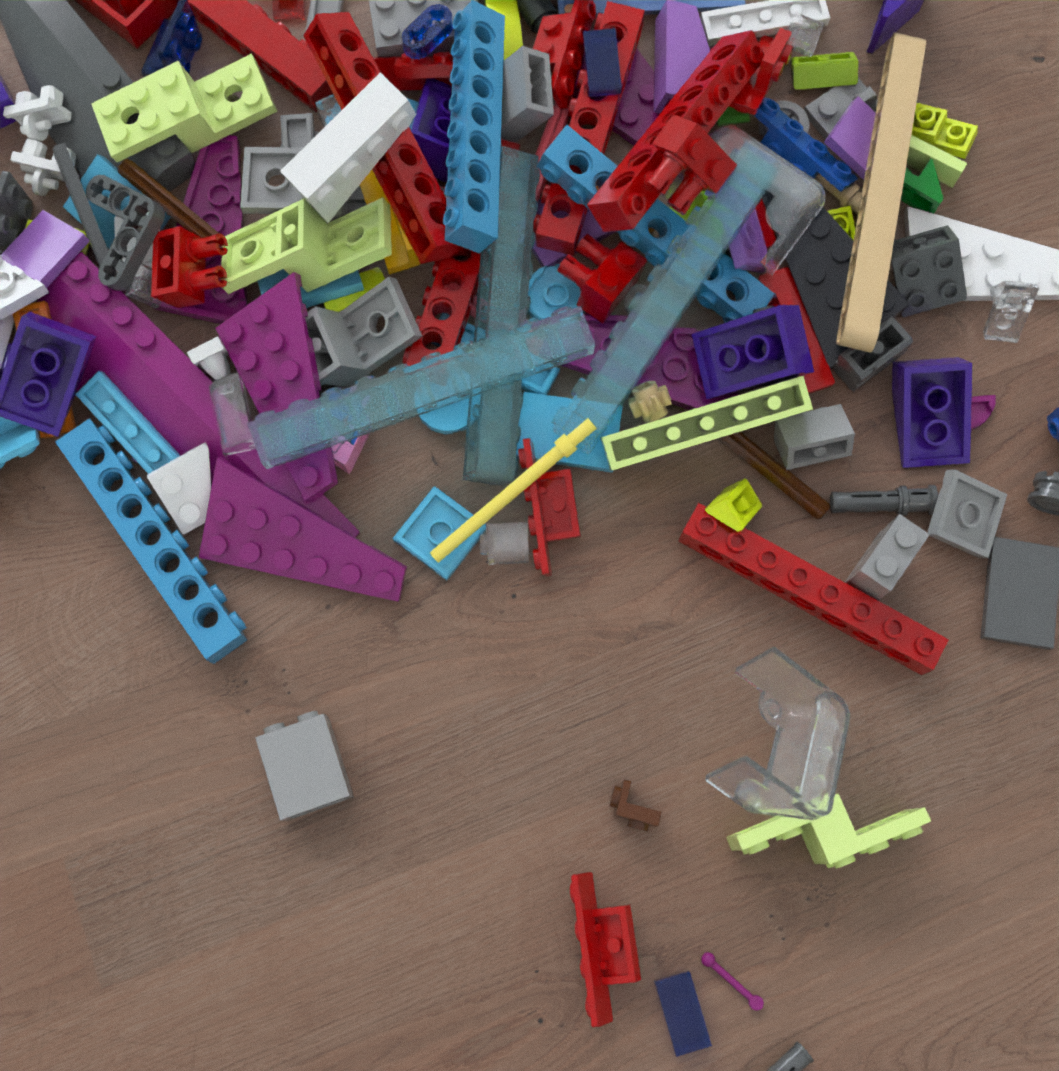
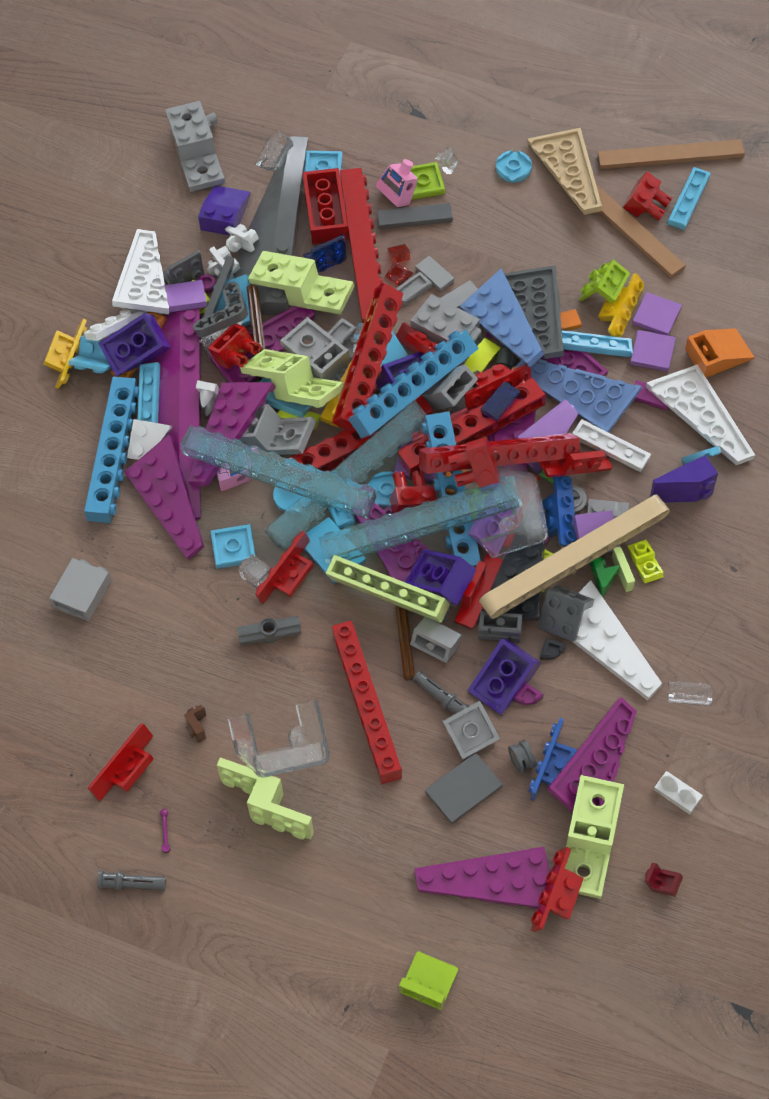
camera: 45 degrees right, 15 degrees down
clear brick [209,373,258,456] -> none
white wedge [280,73,416,223] -> none
clear blue beam [402,4,453,59] -> none
light yellow bar [430,418,597,563] -> none
tan gear [628,381,672,423] -> none
clear blue tile [654,970,712,1057] -> none
neon yellow slope [705,478,762,532] -> none
clear tile [788,12,824,57] -> none
lime slope [791,52,858,90] -> none
light grey brick [845,514,930,600] -> none
clear slope [983,281,1039,343] -> none
none -> magenta tile [198,274,216,293]
none -> dark grey piece [237,616,302,646]
none -> black tile [540,638,566,660]

